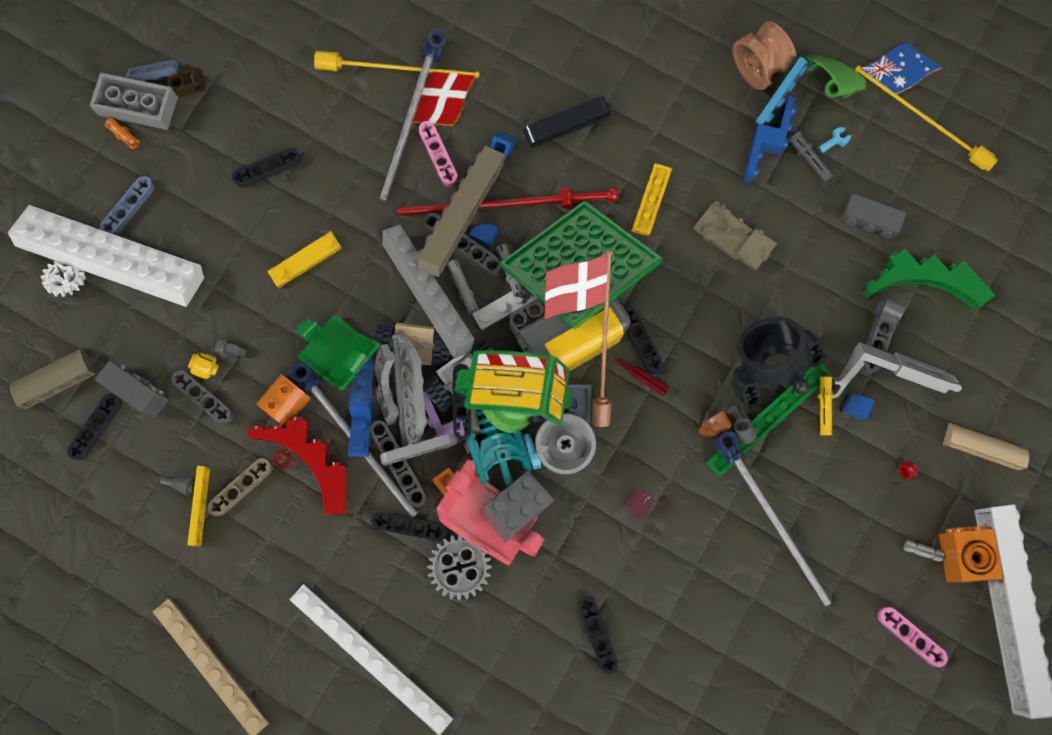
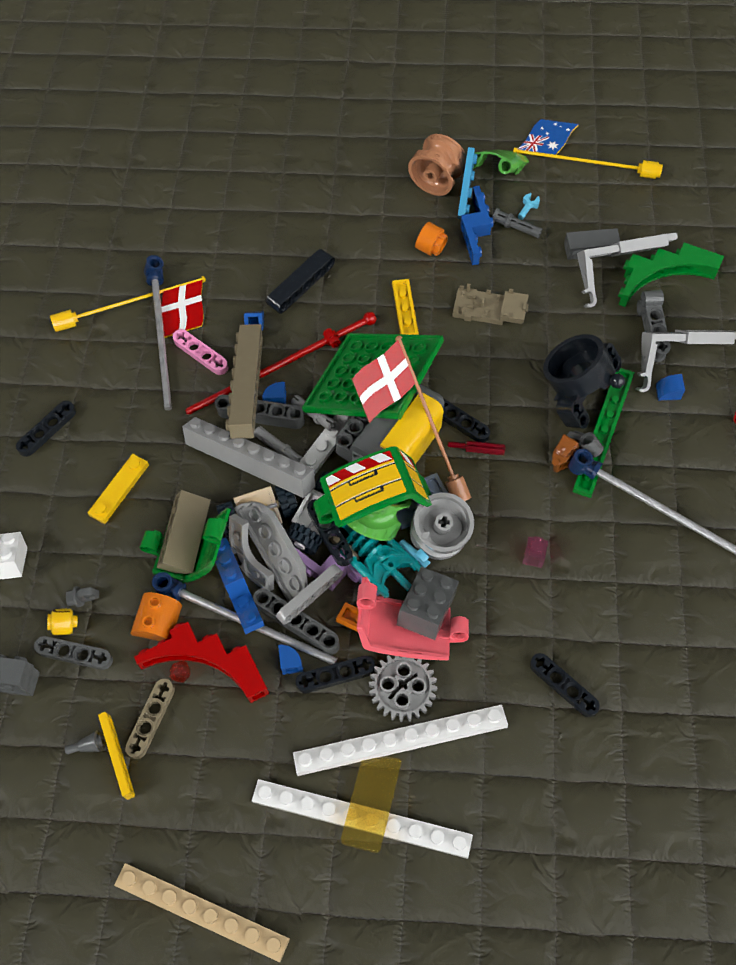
camera: 25 degrees left, 15 degrees down
yellow pin [818,377,834,435] -> none
none -> dark tan brick [157,490,211,574]
none -> blue brick [278,645,303,675]
none -> white plate [293,705,508,776]
none -> clear yellow piece [341,756,401,853]
none -> orange piece [415,222,448,256]
none -> hinge [577,233,678,308]

